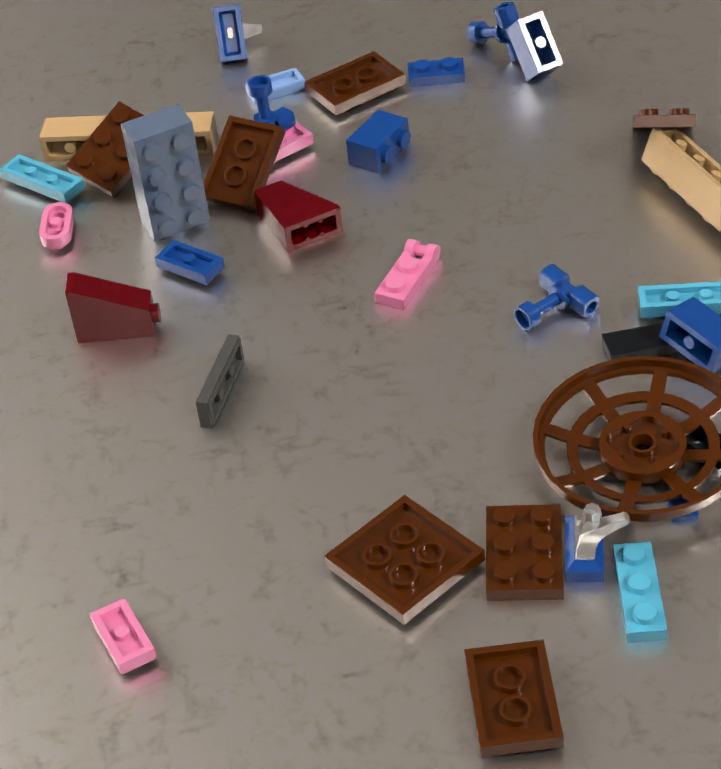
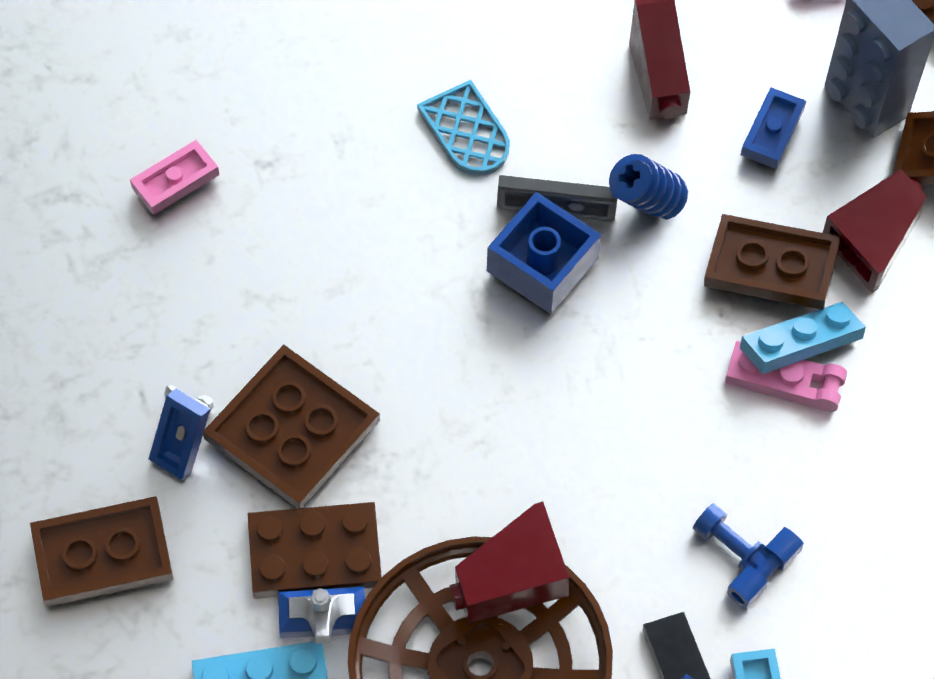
camera: 75 degrees right, 20 degrees up
none -> blue piece [148,385,214,480]
none -> medium azure window [417,80,510,175]
none -> dark red slope [449,501,569,624]
none -> blue brick [486,192,602,314]
none -> blue piece [608,154,689,220]
none -> reddish brown plate [704,214,841,310]
none -> medium azure plate [740,302,866,374]

